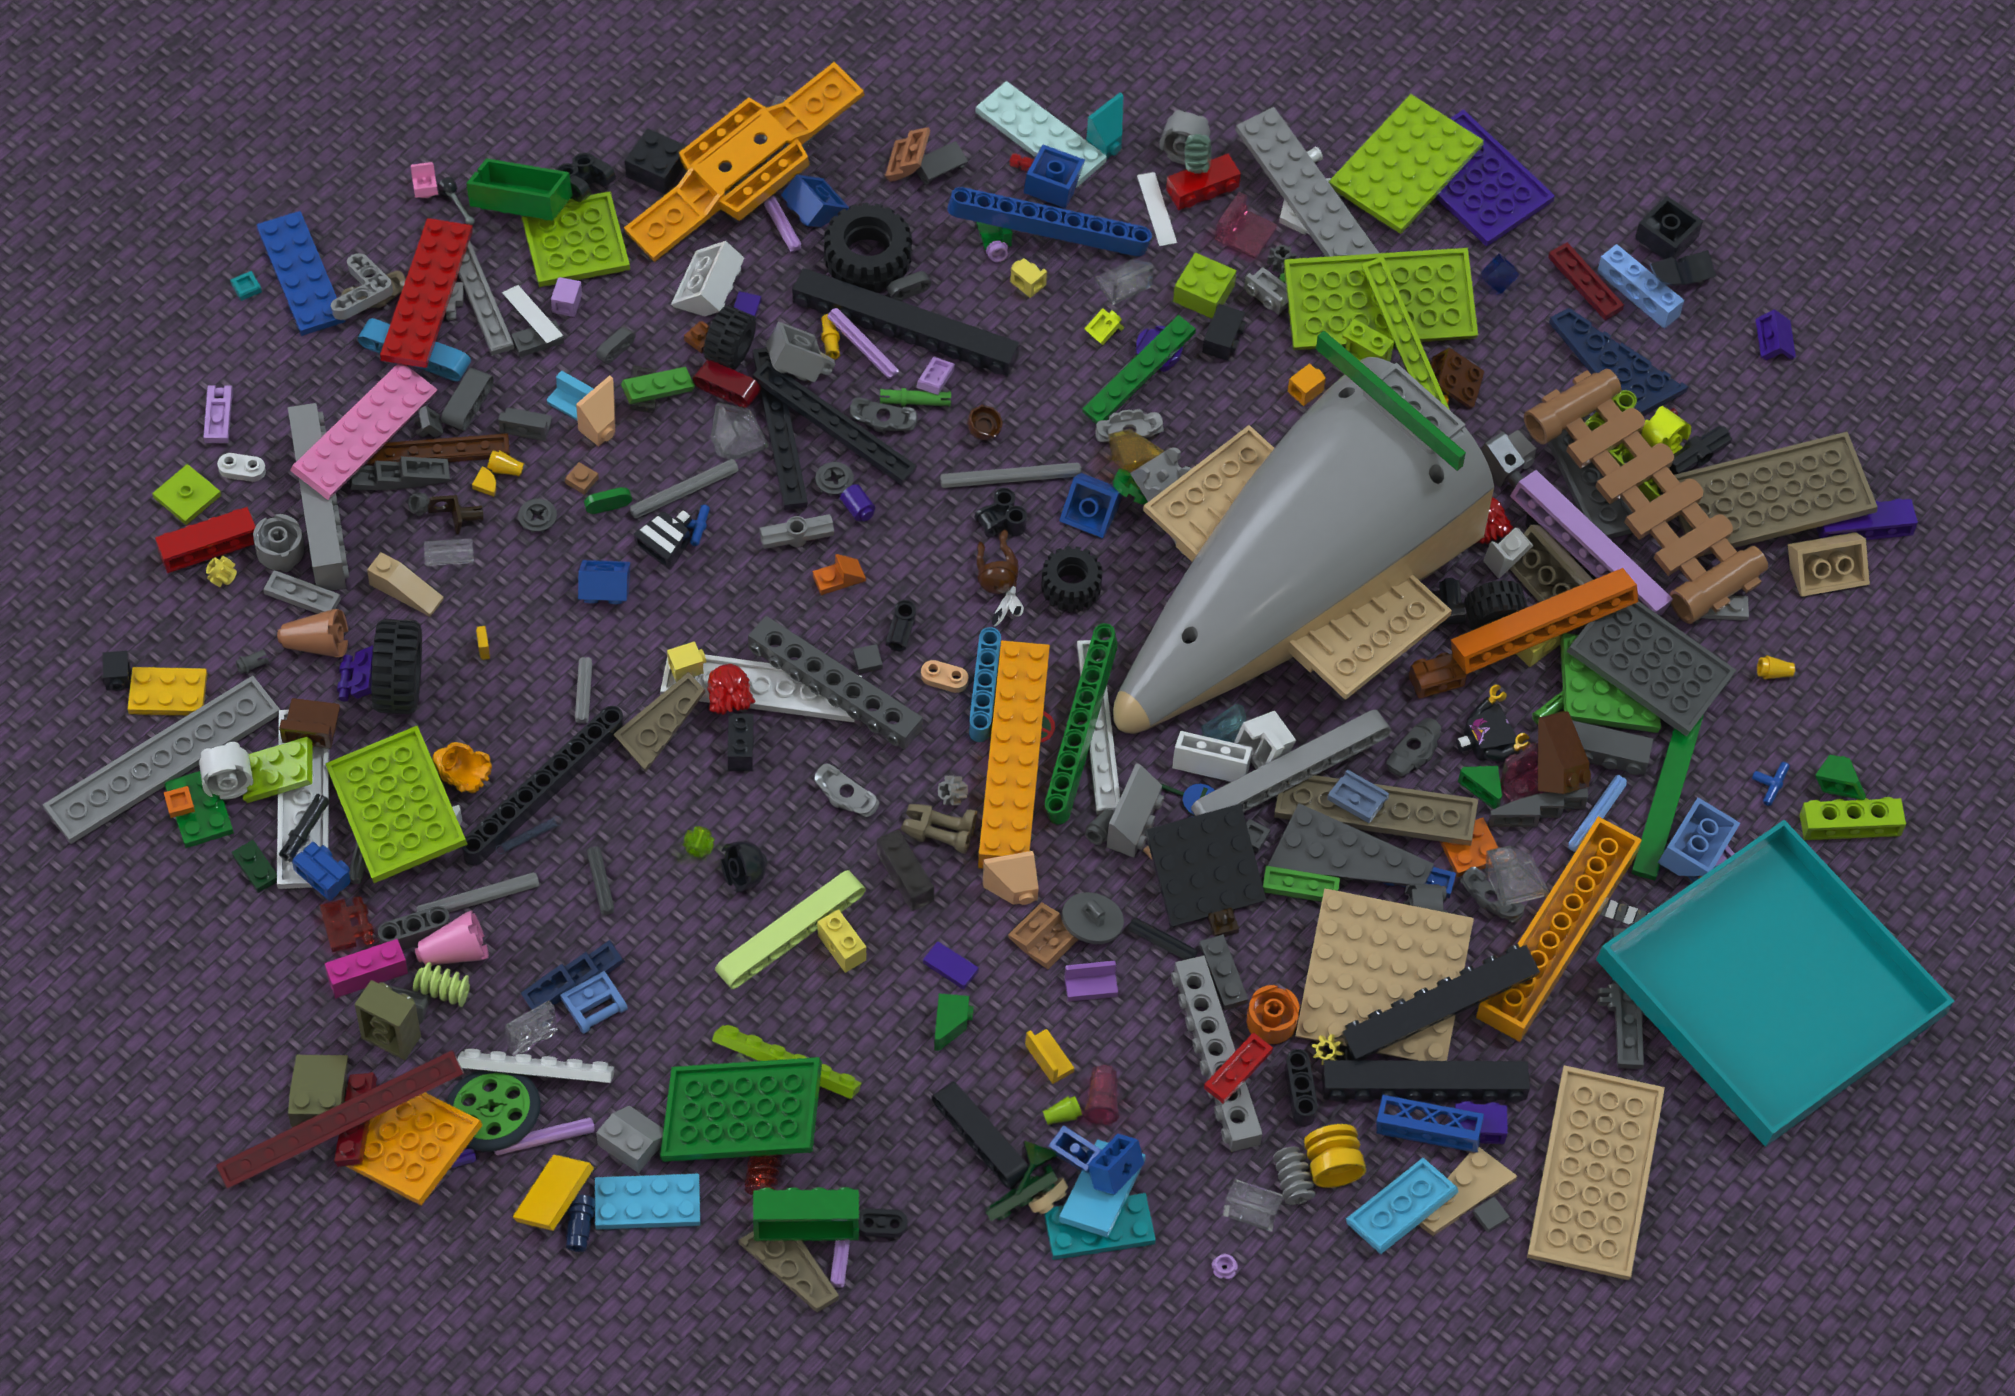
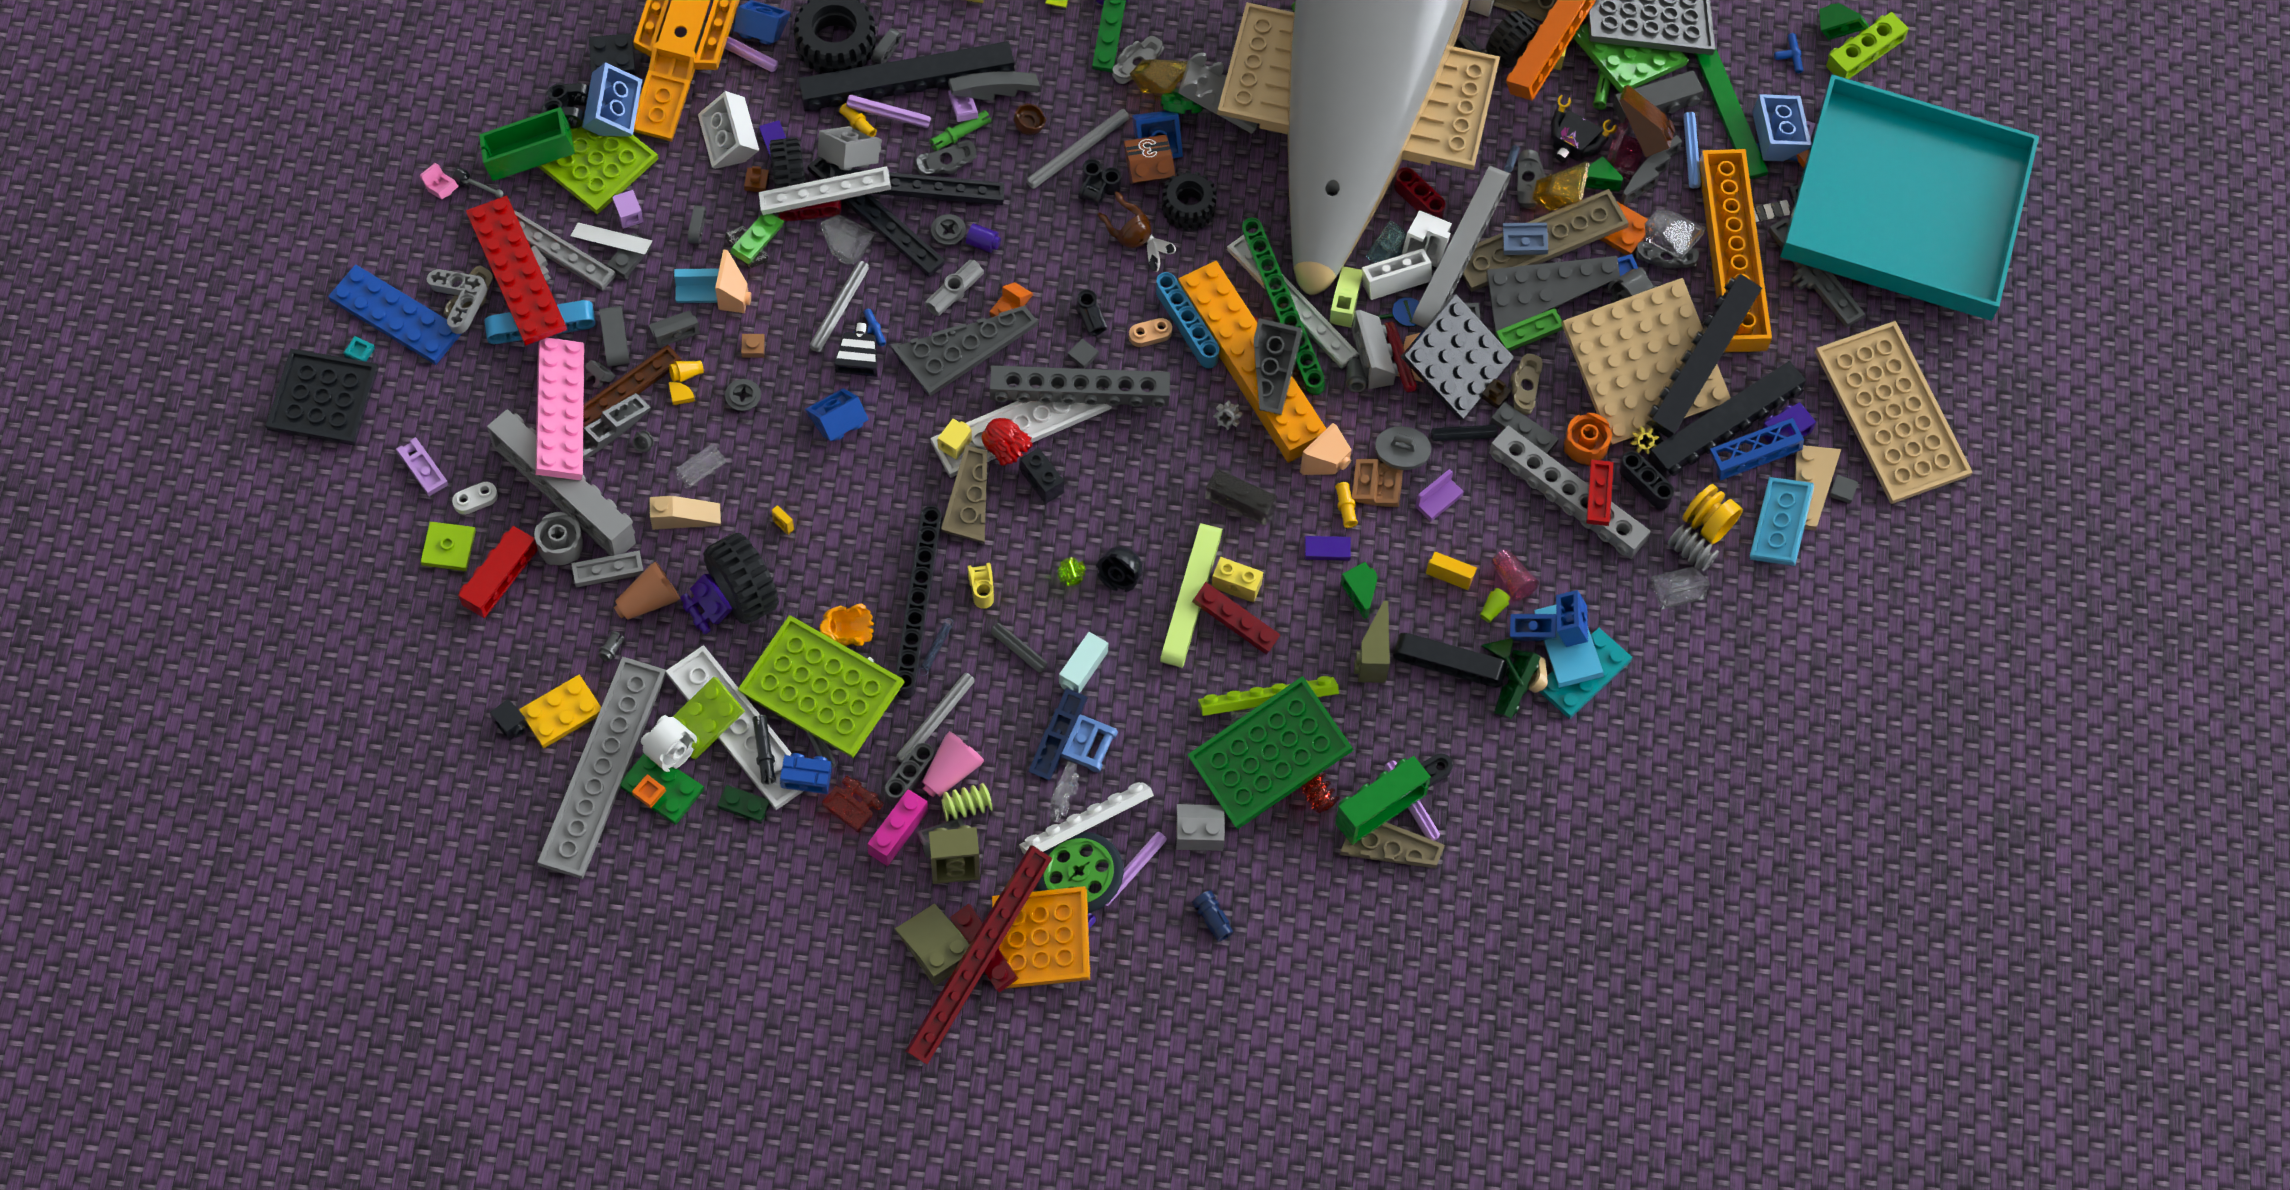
camera: 35 degrees left, 5 degrees up
light yellow gear [206,555,237,587] -> none
reddish brown bracket [279,698,340,749] -> none
dark brown bracket [428,495,483,534] -> none
yellow tile [513,1155,594,1231] -> none
light grey axle [575,657,592,724] -> none
green tile [584,487,632,514] -> none
medium azure plate [595,1174,700,1229] -> none
light grey piece [814,764,879,817] -> none
dark tan piece [901,804,977,854] -> none
lavender plate [1212,1254,1238,1279] -> none
dark orange brick [1409,652,1467,699] -> none
none -> black plate [266,348,379,446]
none -> medium blue slope [582,62,642,136]
none -> white plate [759,166,891,215]
none -> dark grey wing [891,306,1038,397]
none -> dark grey slope [948,71,1040,101]
none -> light yellow piece [967,563,994,609]
none -> light aqua brick [1059,632,1108,693]
none -> dark orange slope [1123,135,1175,184]
none -> dark red plate [1192,582,1280,655]
none -> dark grey wedge [1254,318,1303,415]
none -> yellowish green slope [1330,266,1362,327]
none -> yellow pin [1335,482,1358,528]
none -> olive slope [1354,601,1390,683]
none -> dark red axle [1384,321,1417,392]
none -> dark red beam [1394,167,1446,219]
none -> sand blue piece [1504,145,1520,173]
none -> dark tan piece [1510,354,1543,415]
none -> clear yellow slope [1533,162,1590,211]

